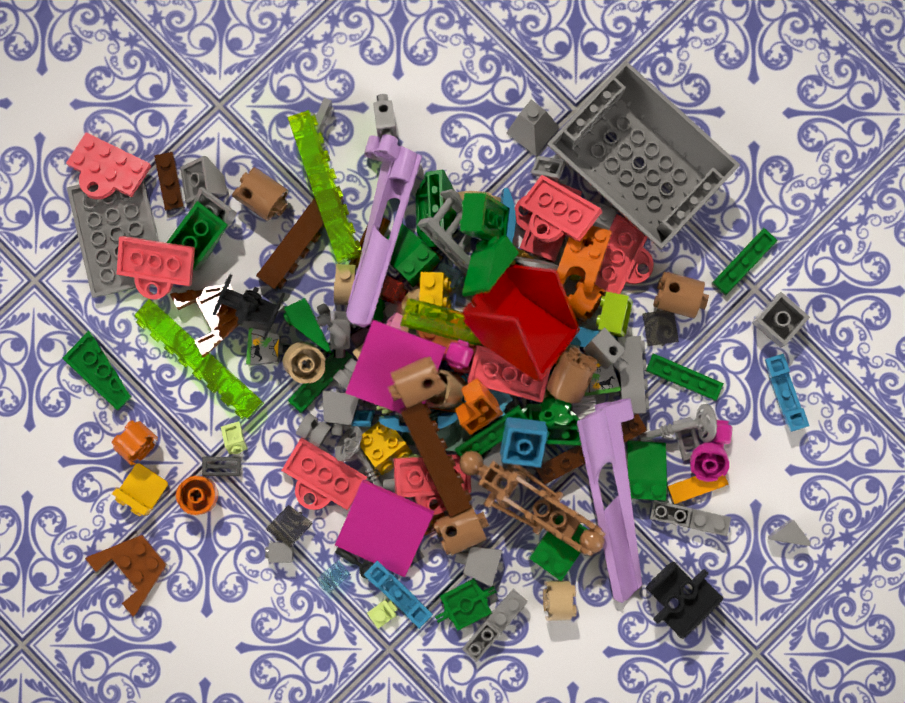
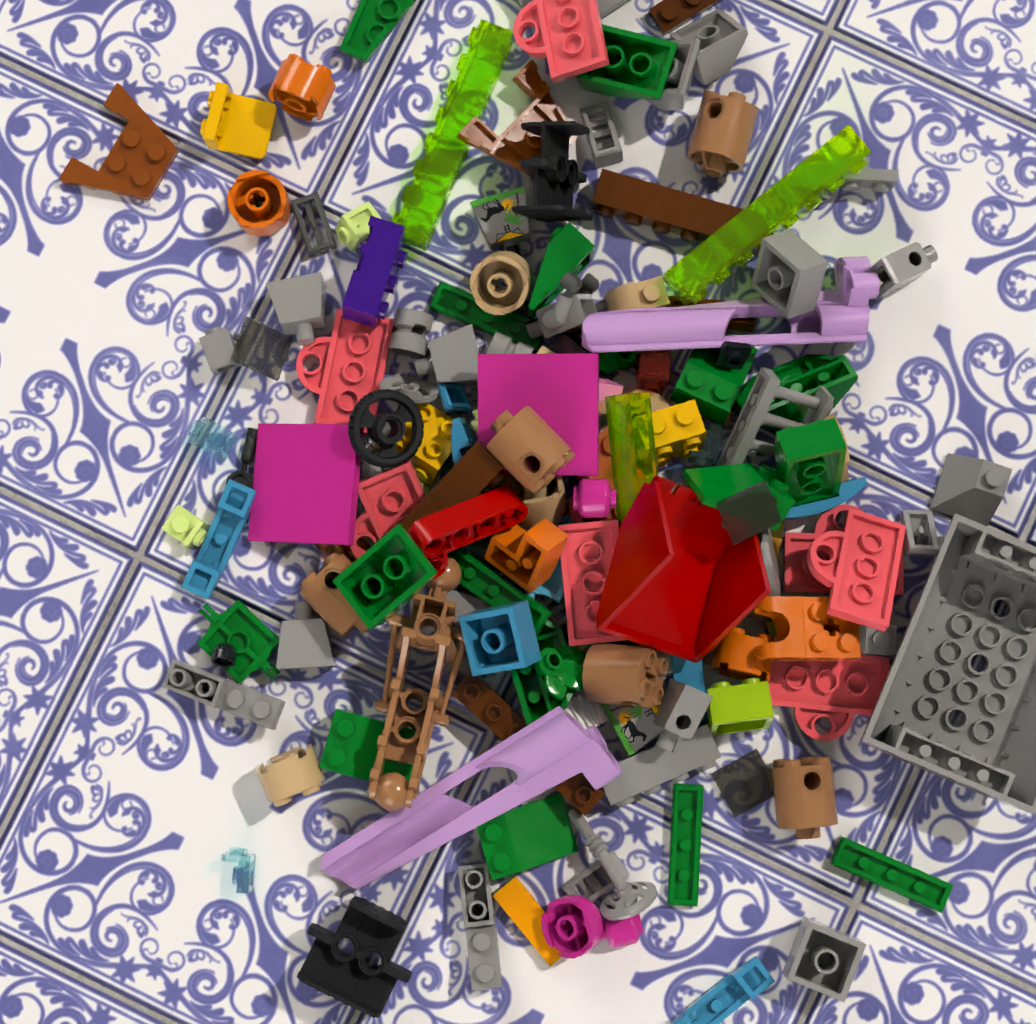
camera: 75 degrees right, 0 degrees up
none -> black hinge [211,643,237,667]
none -> clear light blue bracket [221,847,256,893]
none -> light grey torso [266,272,326,346]
none -> green slope [333,524,438,630]
none -> dark purple wedge [342,216,408,328]
none -> black wheel [348,389,424,468]
none -> red beam [408,486,528,580]
none -> light grey slope [580,101,623,168]
none -> black bracket [709,334,752,369]
none -> clear smoke piece [716,480,782,545]
none -> light grey brick [751,229,828,319]

